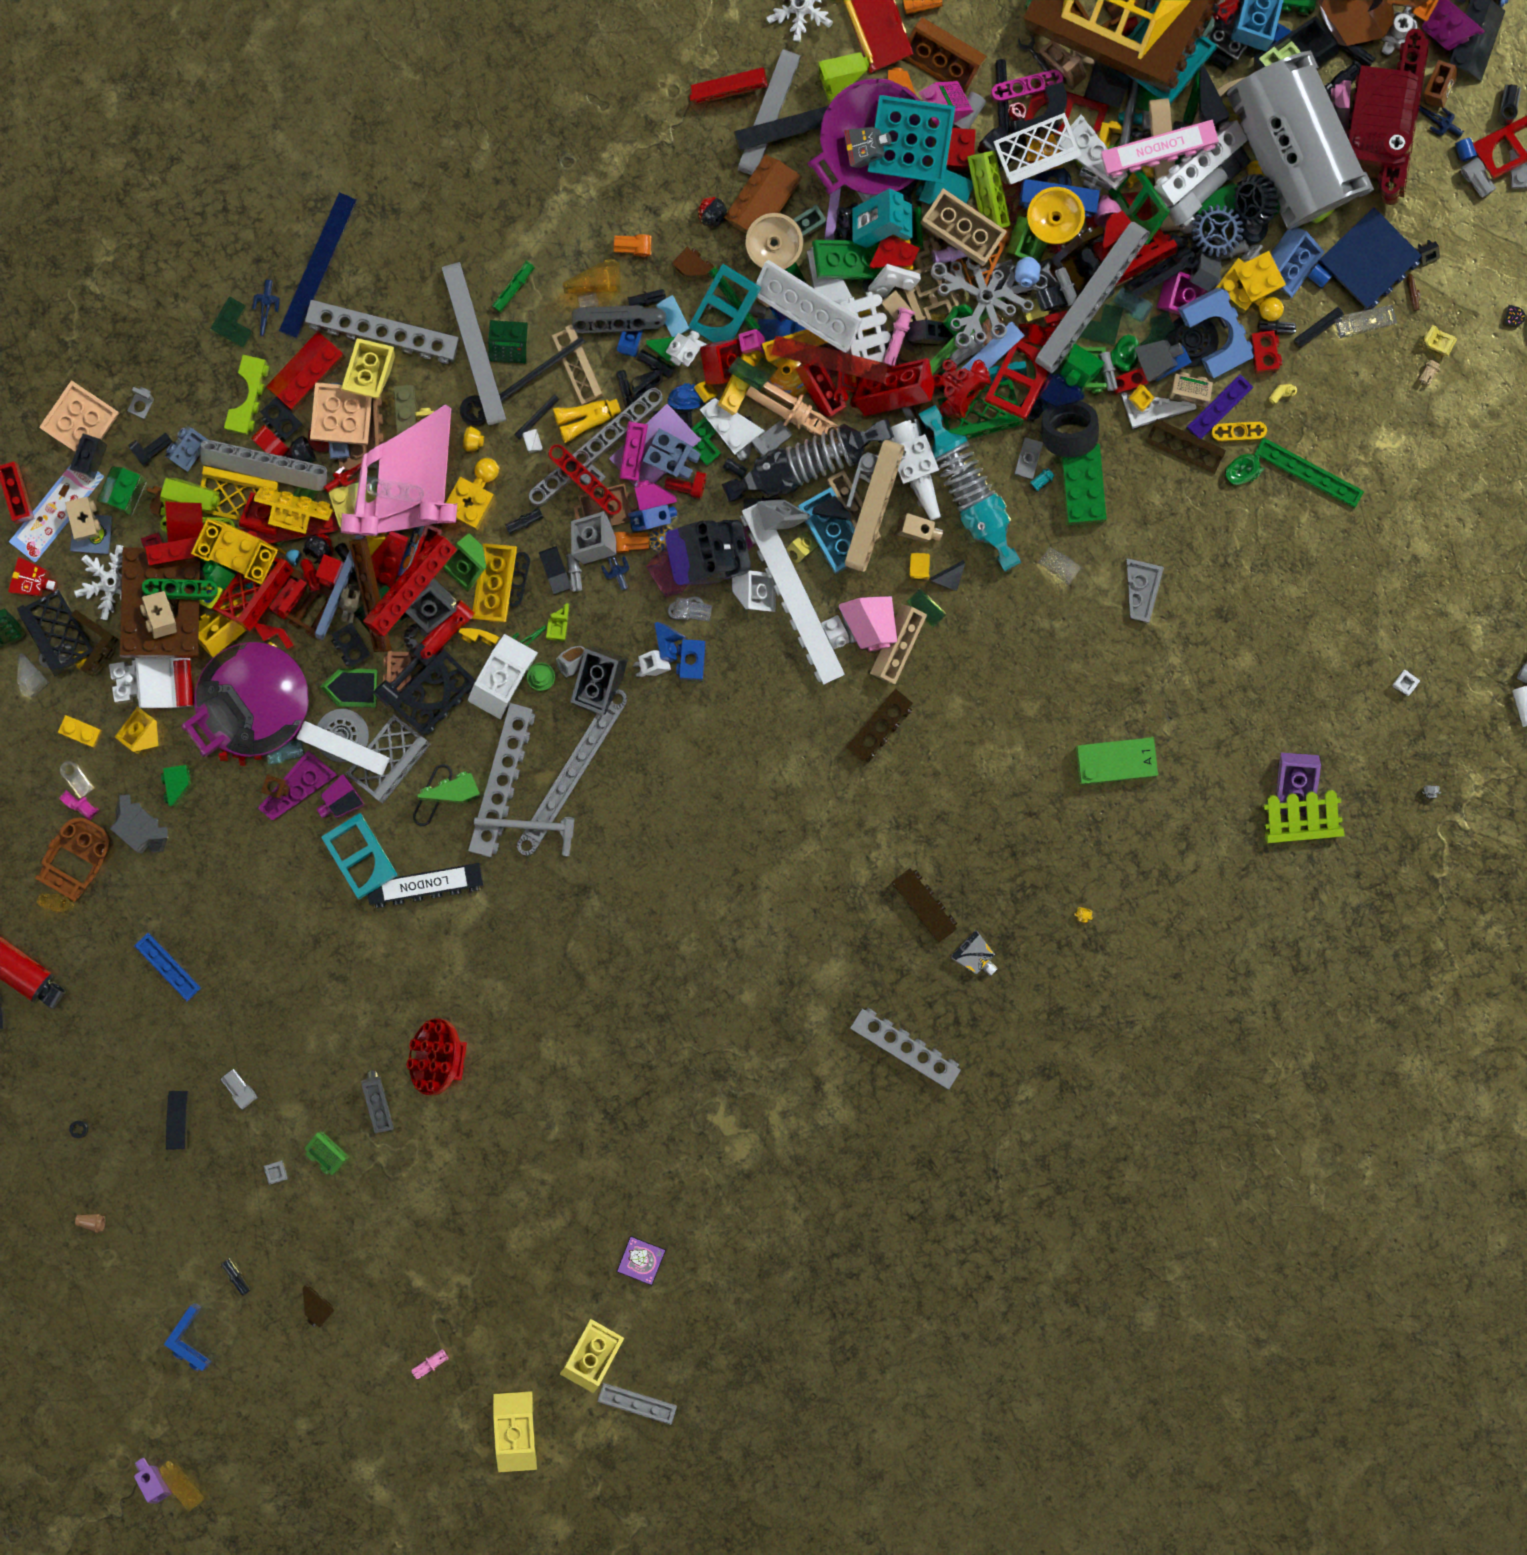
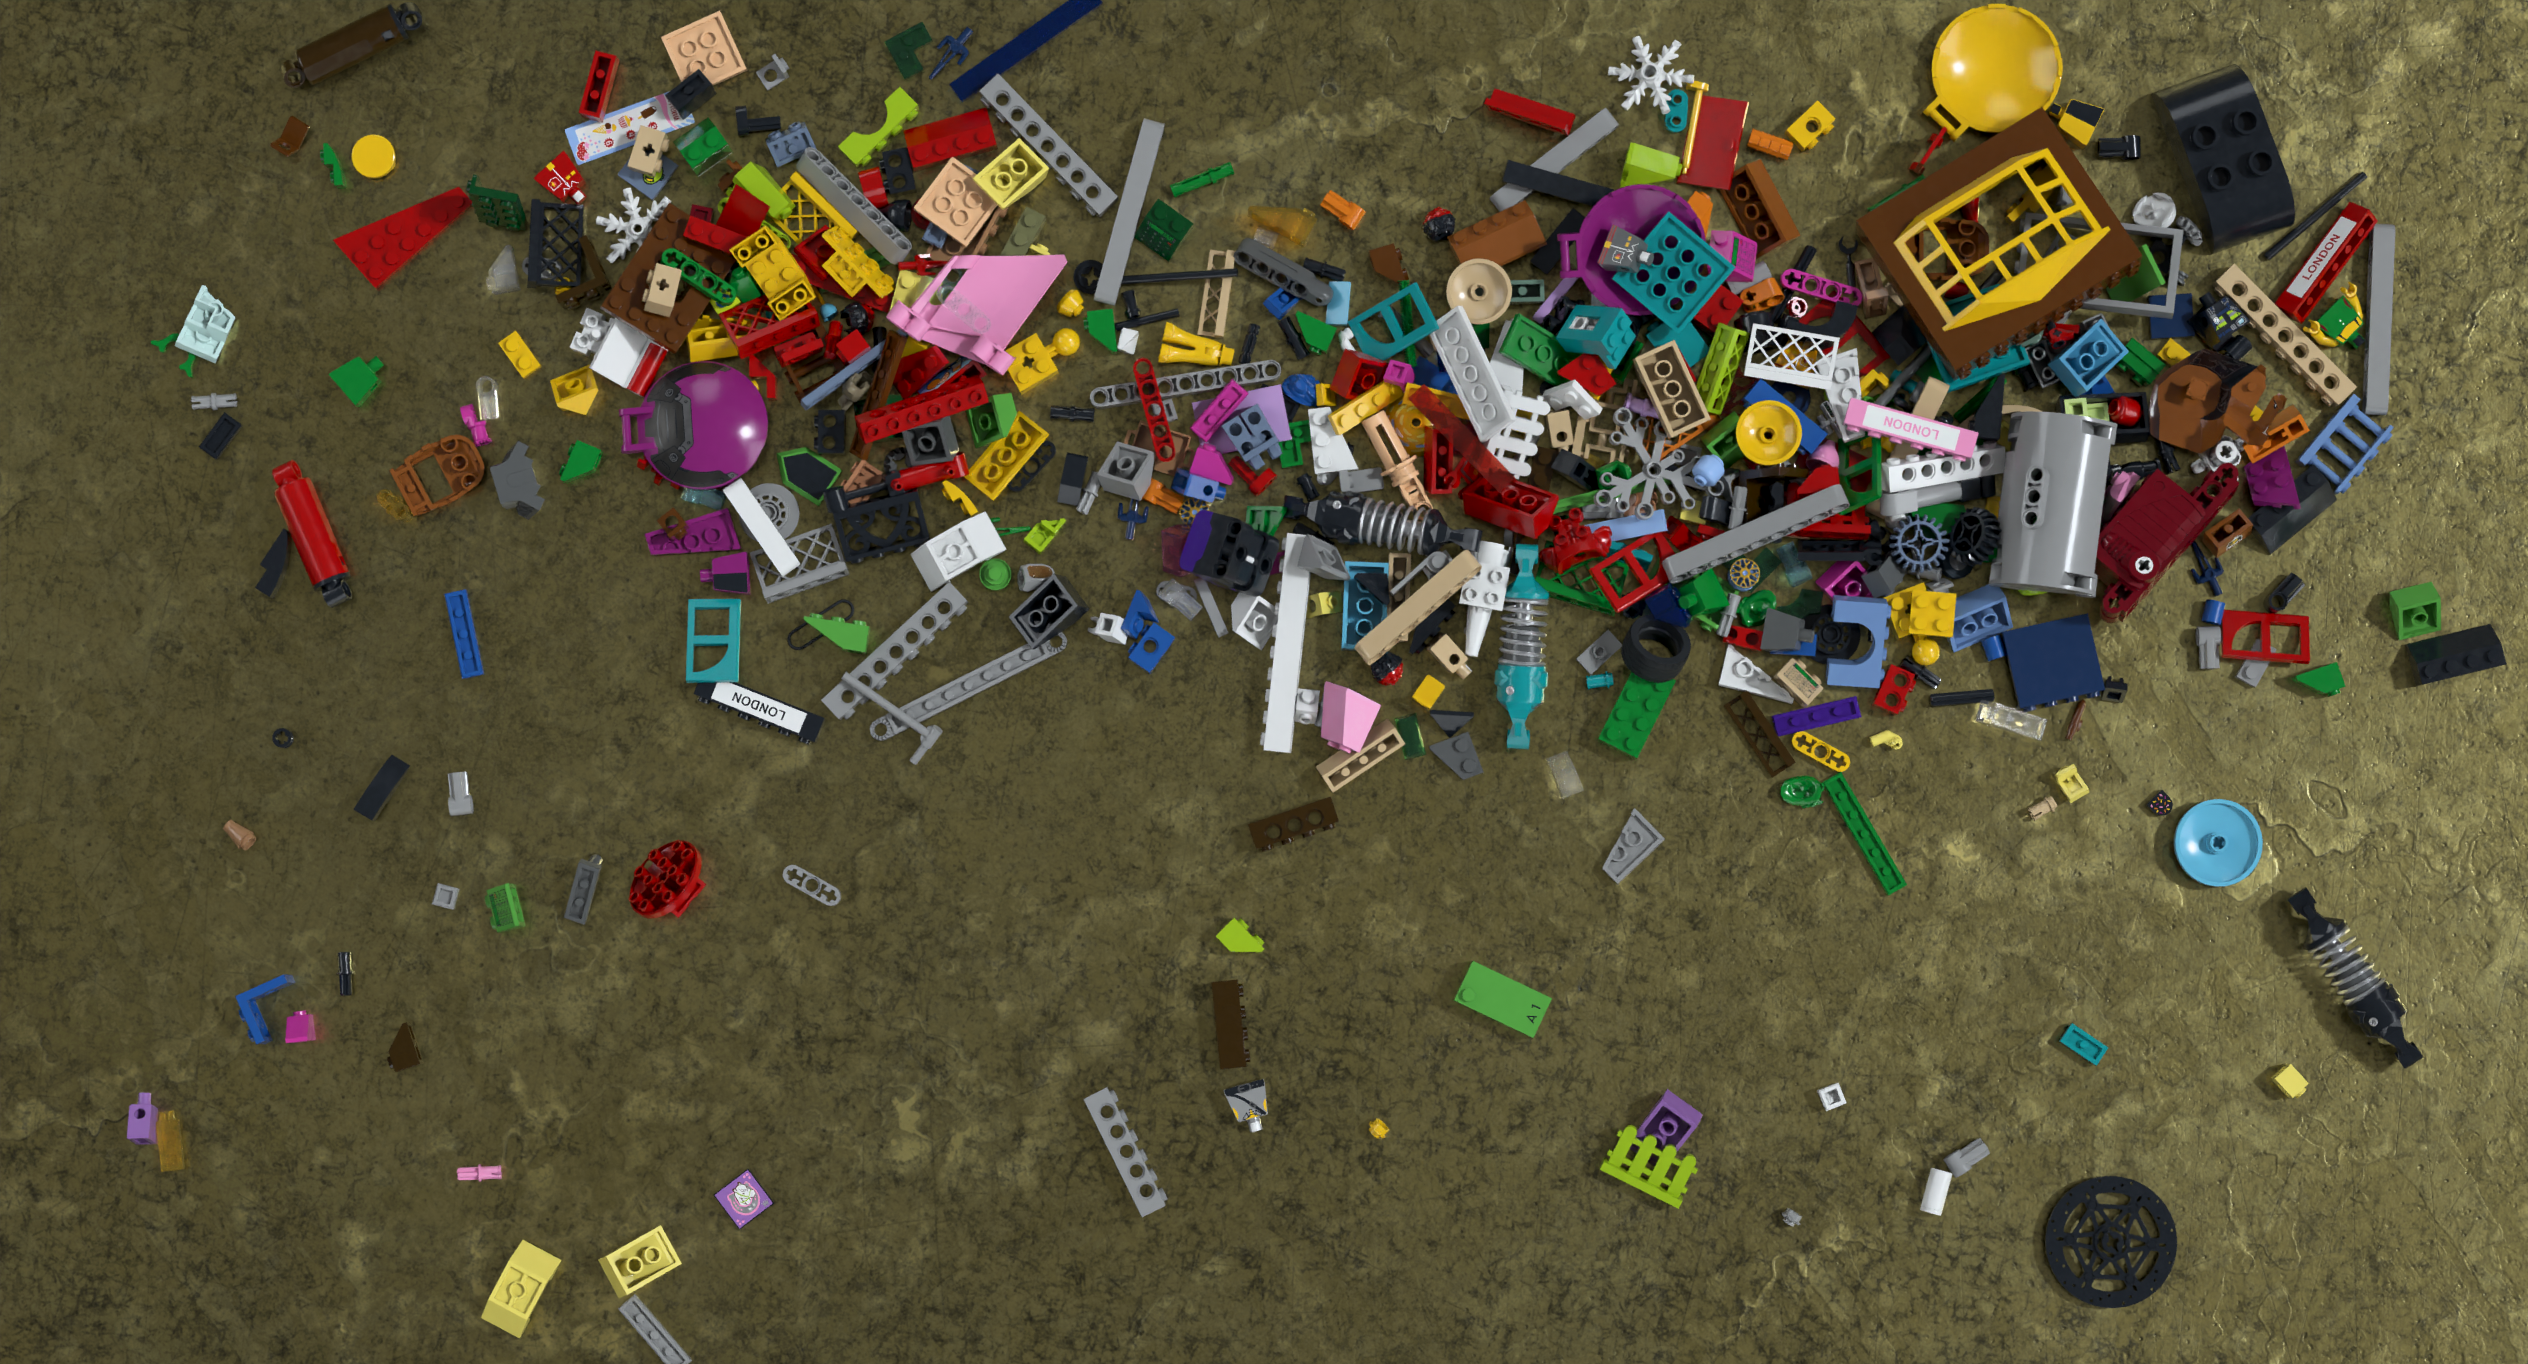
camera: 30 degrees right, 0 degrees up
black slope [631,369,663,402] -> none
white brick [666,333,700,367] -> none
clear green tile [728,357,778,391] -> none
bright pink pin [883,307,915,366] -> none
yellow tile [1128,384,1155,412] -> none
none -> dark pink slope [285,1010,316,1043]
none -> light grey beam [783,865,841,906]
none -> green slope [1083,309,1118,355]
none -> black pin [1121,290,1141,319]
none -> light grey beam [1194,577,1228,638]
none -> lime slope [1216,918,1264,952]
none -> green wing [1246,506,1287,536]
none -> black piece [1371,651,1403,686]
none -> black slope [1409,599,1456,656]
none -> dark grey wing [1429,732,1483,780]
none -> black slope [1530,208,1585,274]
none -> teal plate [1665,89,1688,133]
none -> wheel [1727,558,1760,591]
none -> orange piece [1740,278,1784,313]
none -> red head [2108,396,2142,427]

